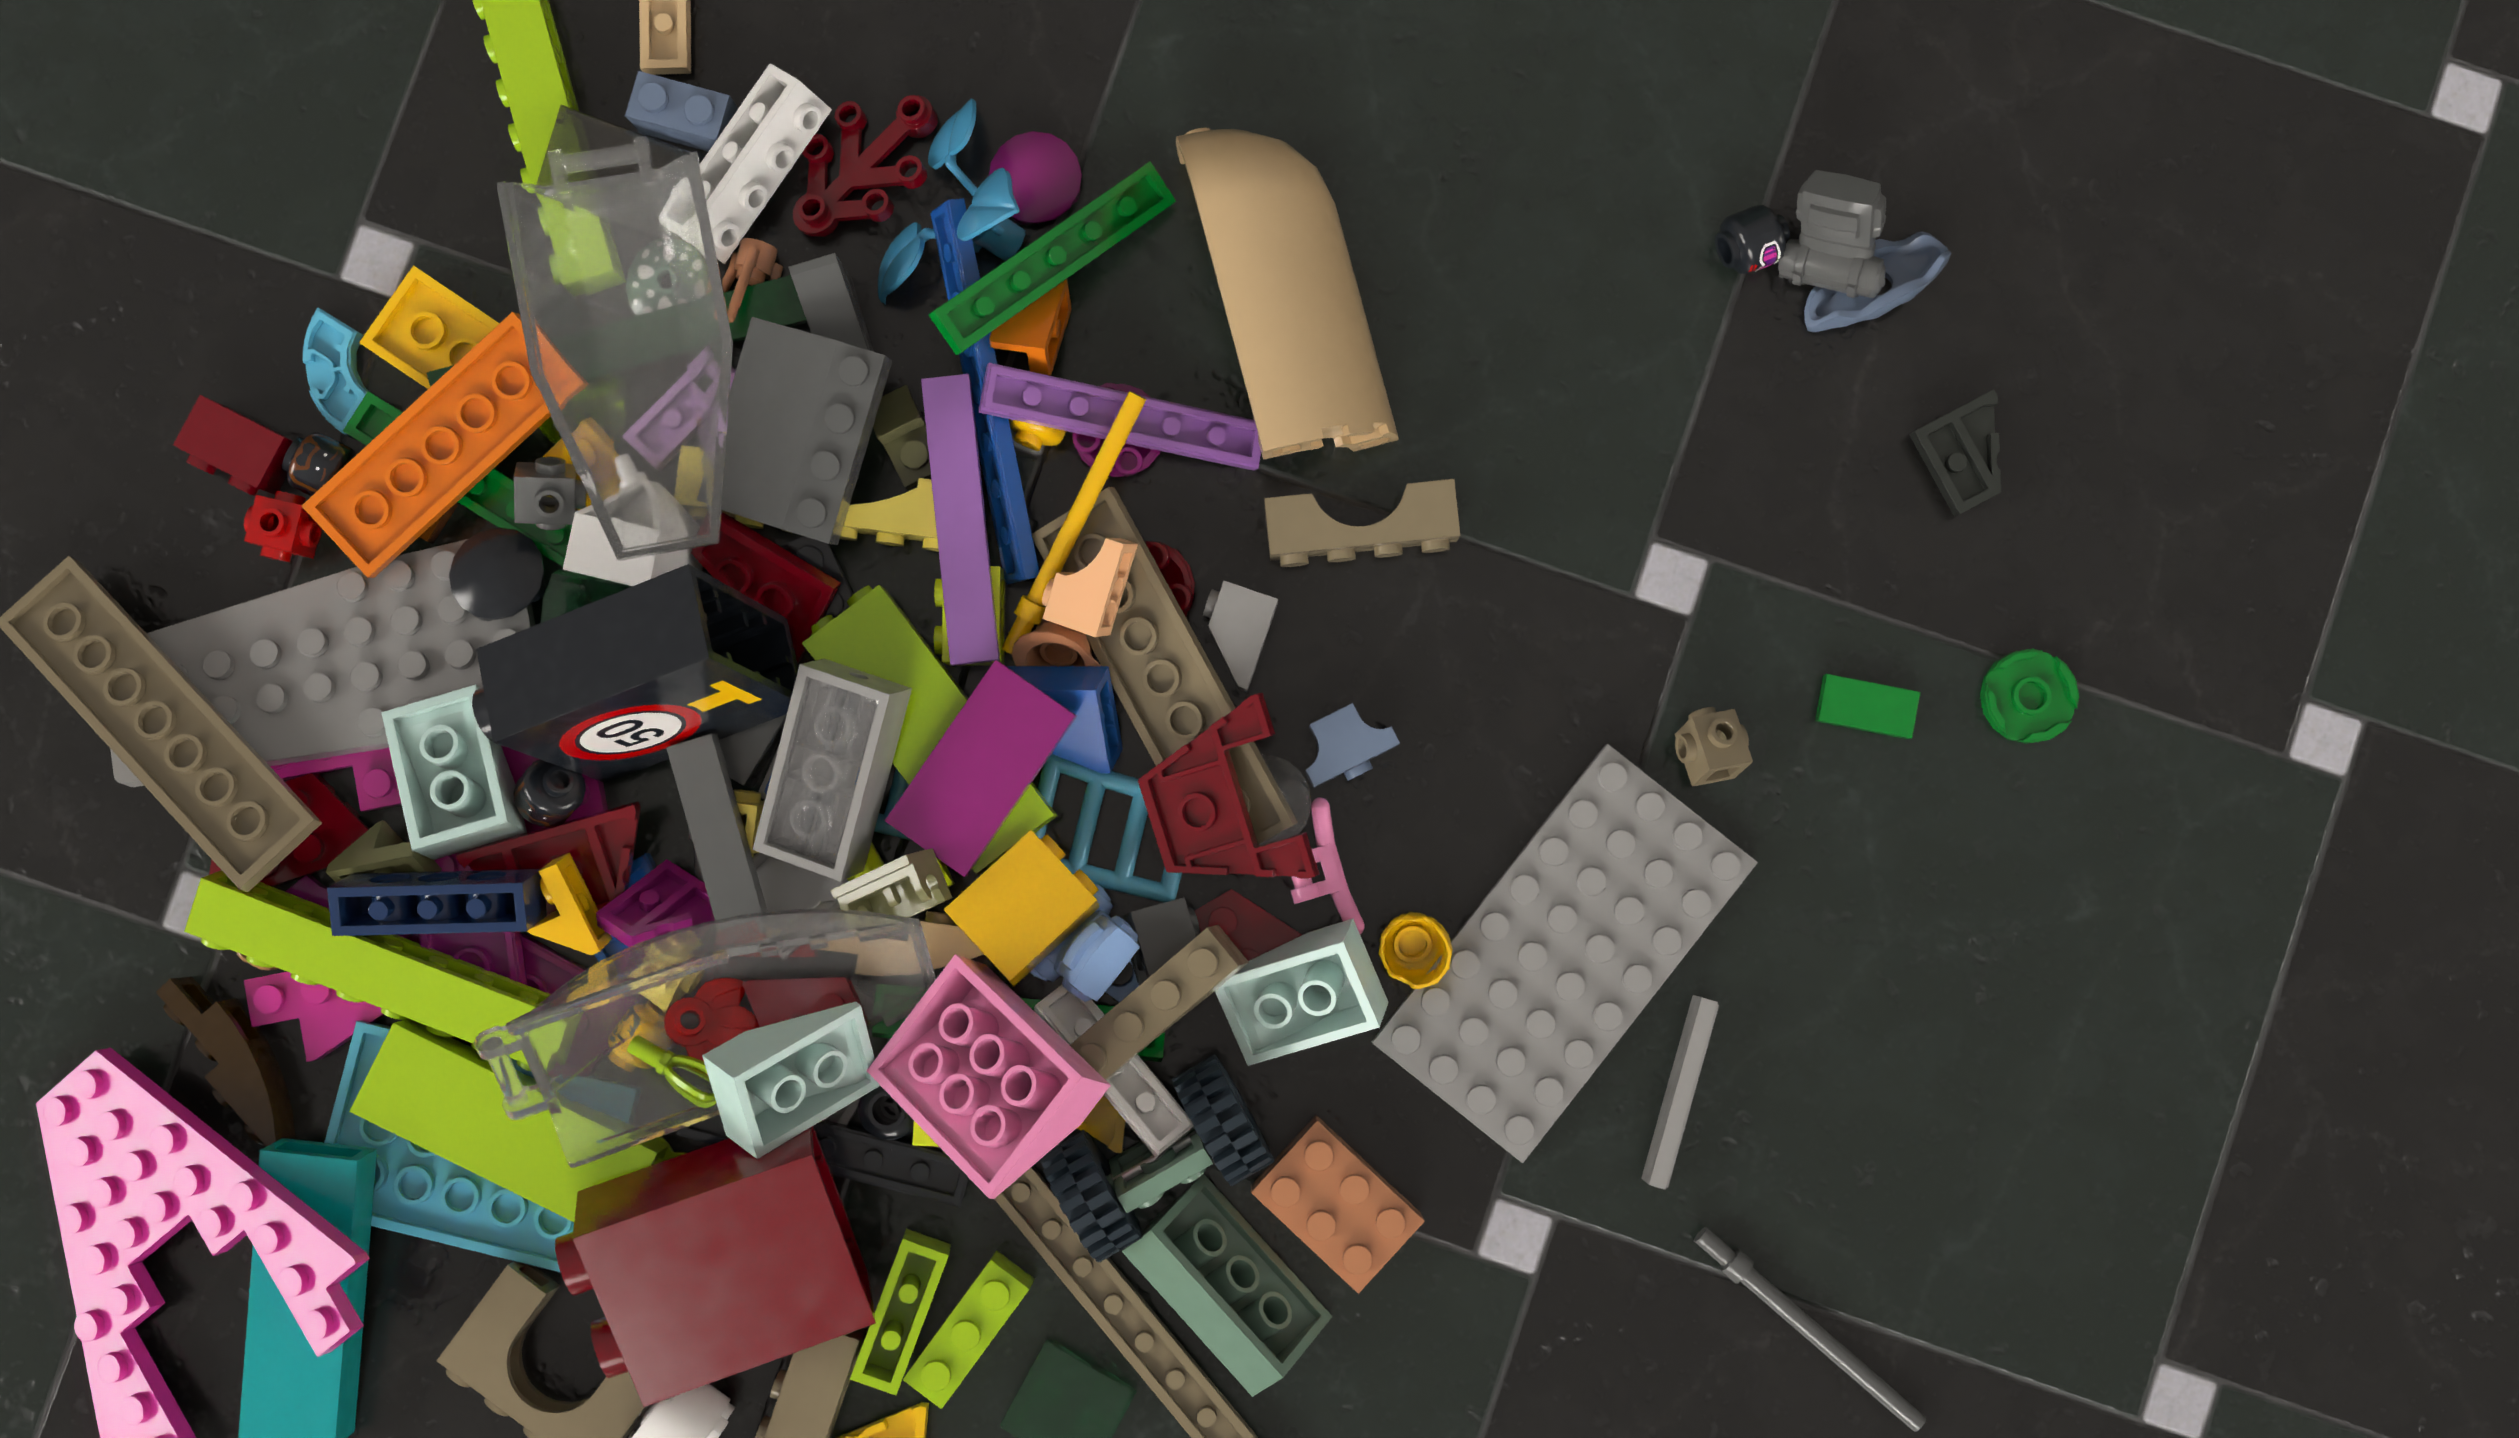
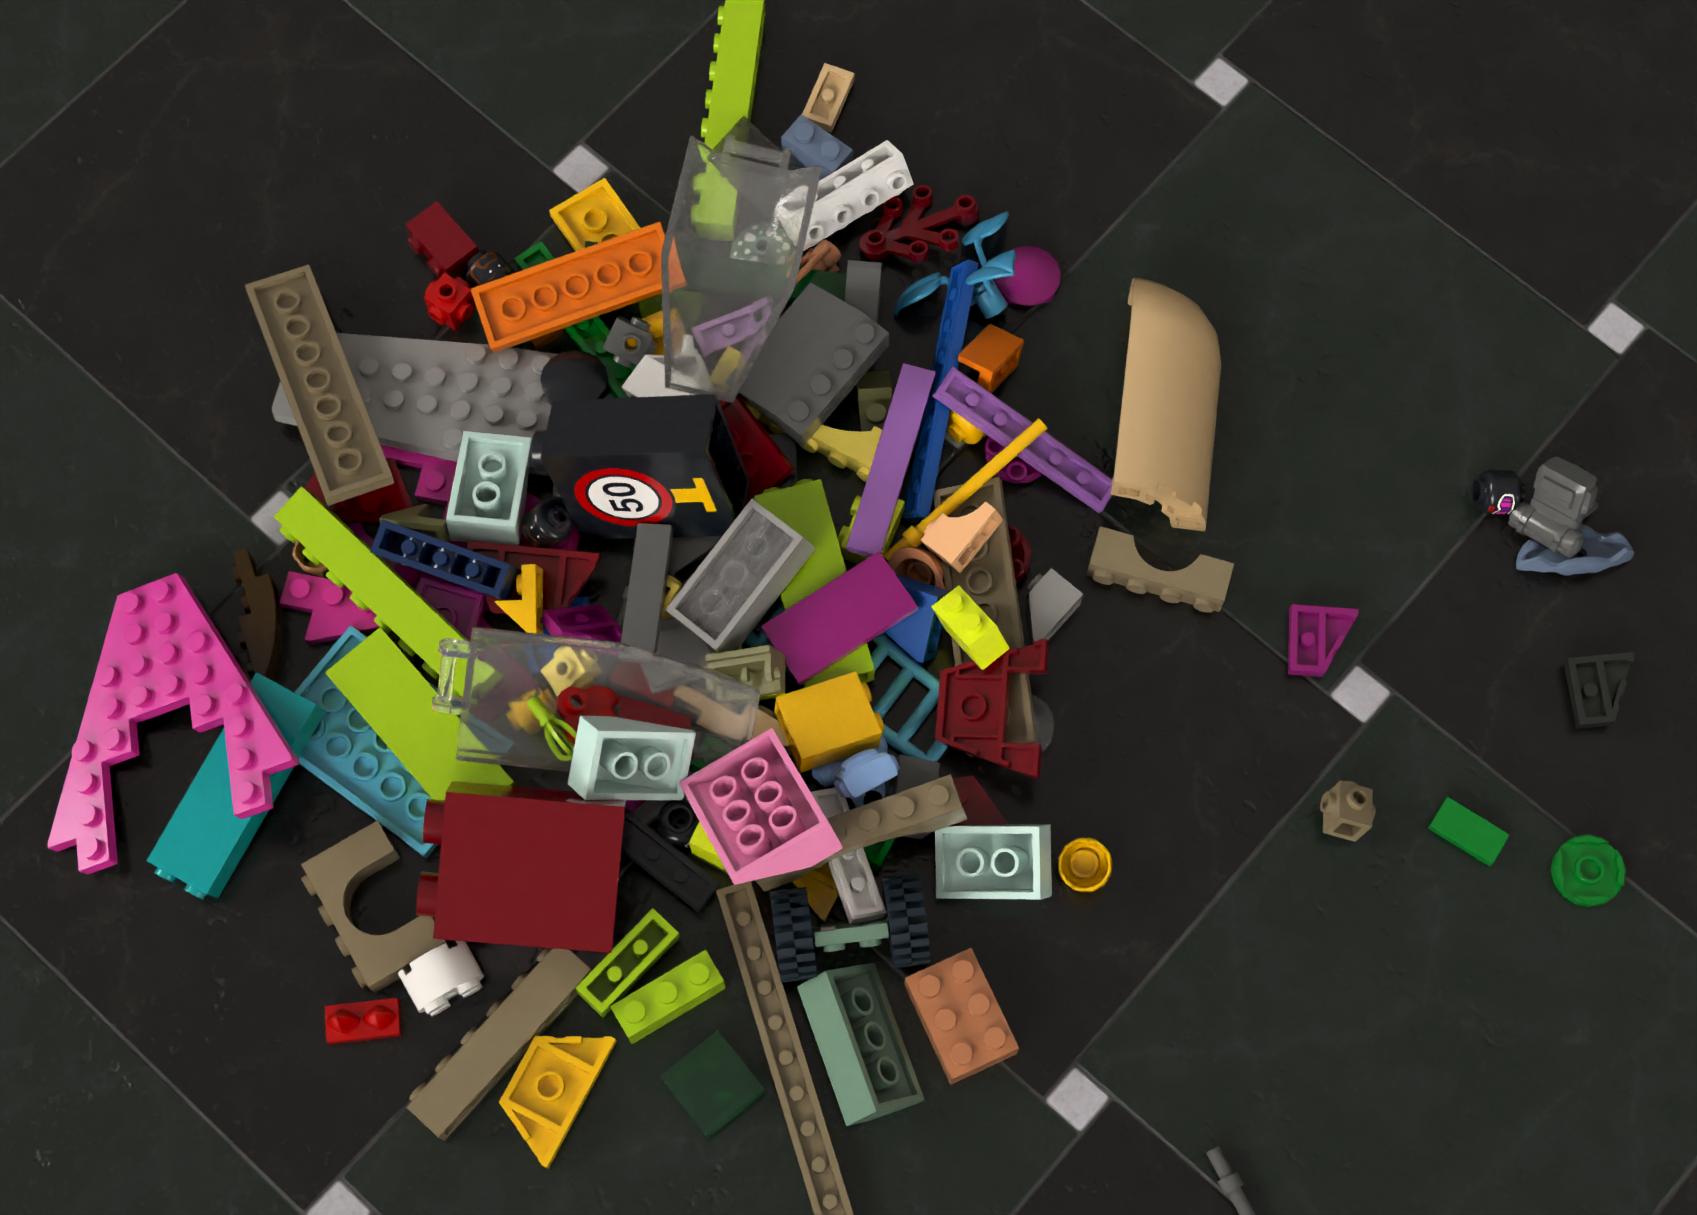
camera: 25 degrees right, 15 degrees down
medium azure tile [303,307,368,438] -> none
green plate [928,162,1176,355] -> none
bright pink piece [1290,798,1365,934] -> none
sand blue brick [1305,703,1400,788] -> none
light grey plate [1371,744,1758,1163] -> none
light grey tile [1641,995,1719,1190] -> none
none -> neon yellow brick [931,585,1010,670]
none -> magenta wing [1288,604,1358,677]

